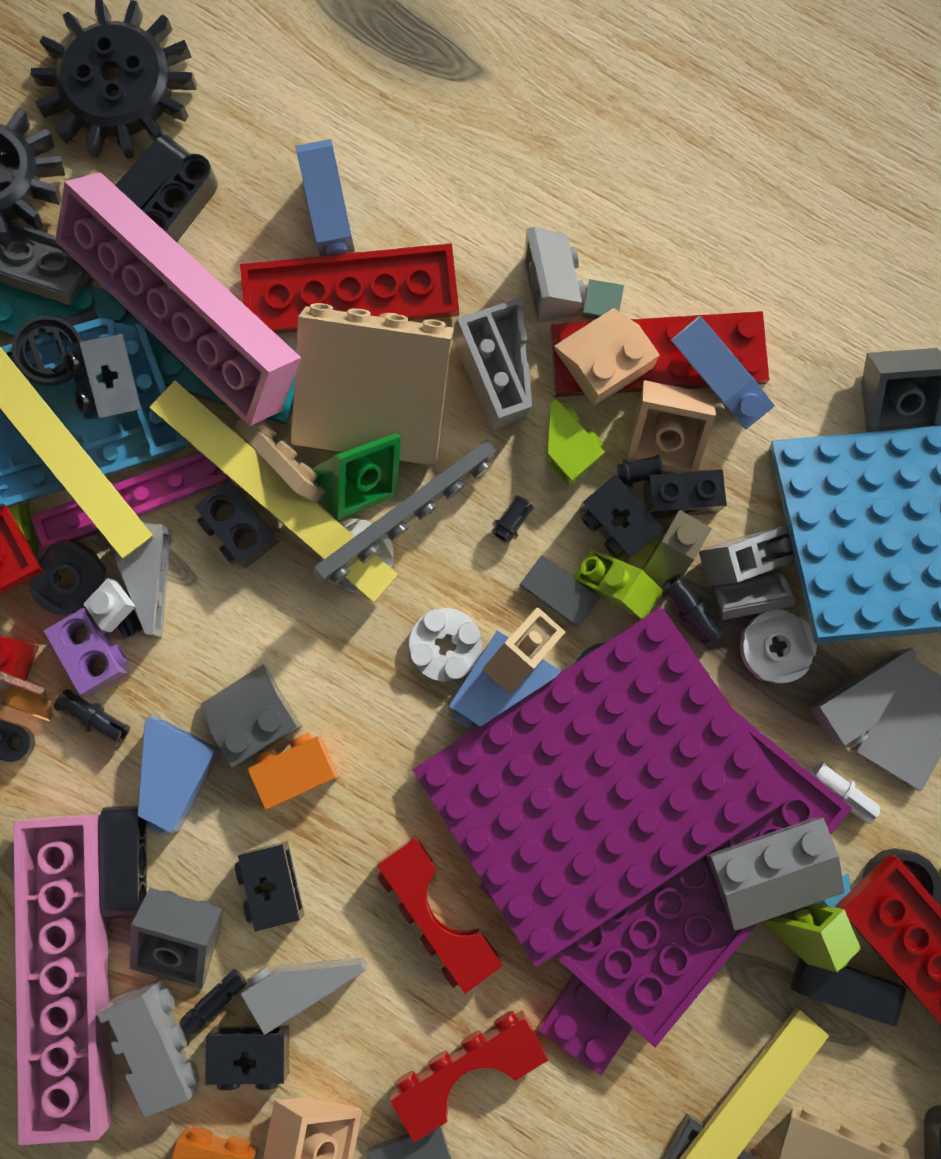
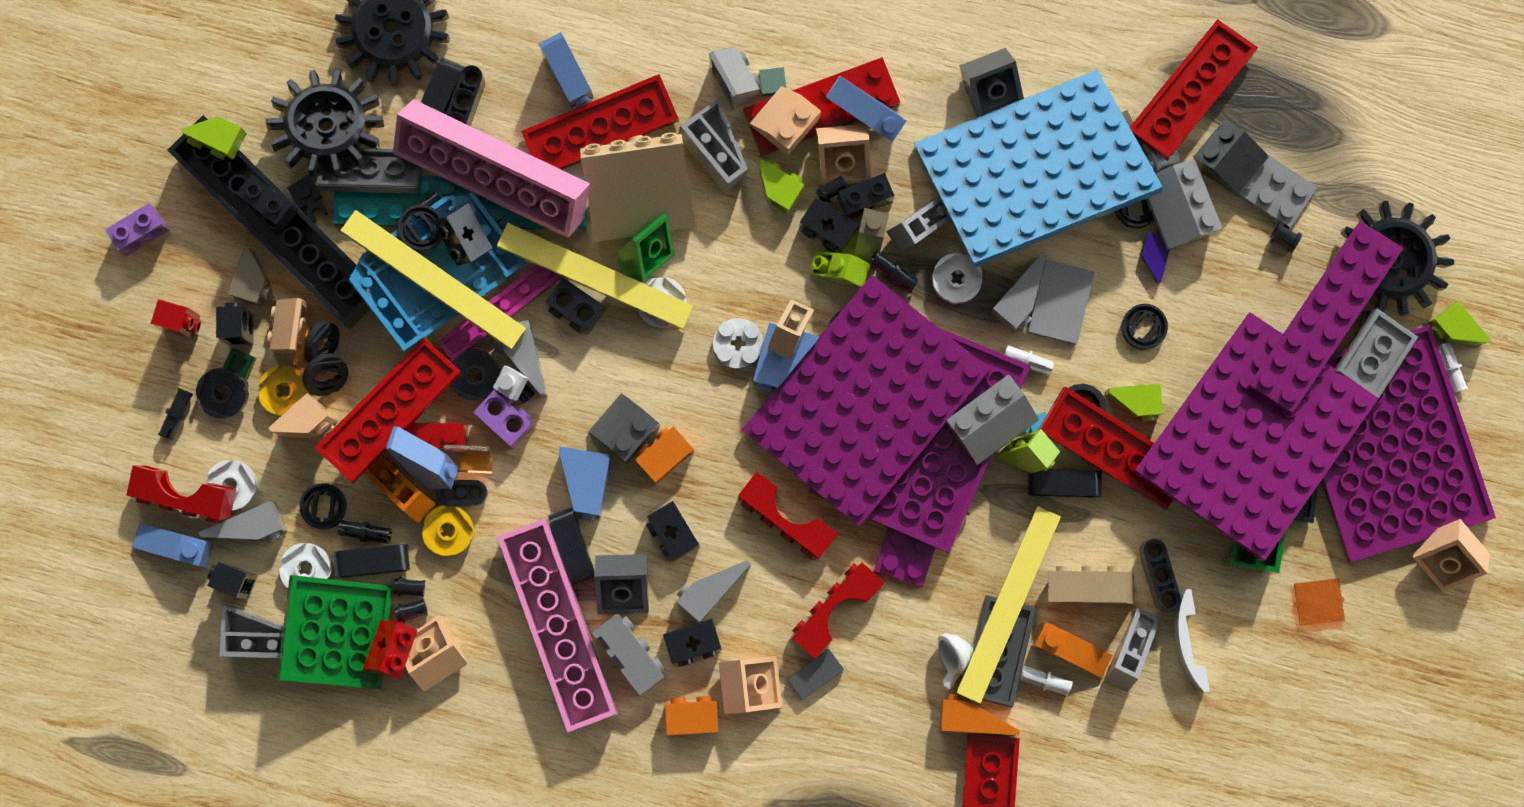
camera: 15 degrees left, 0 degrees up
black pin [54,689,130,746] -> none
black axle [180,969,247,1035] -> none
tan plate [234,418,325,502] -> none
dark grey plate [311,439,496,588] -> none
black pin [491,495,534,543] -> none
dark grey tile [520,555,600,628] -> none
light grey tile [712,572,795,620] -> none

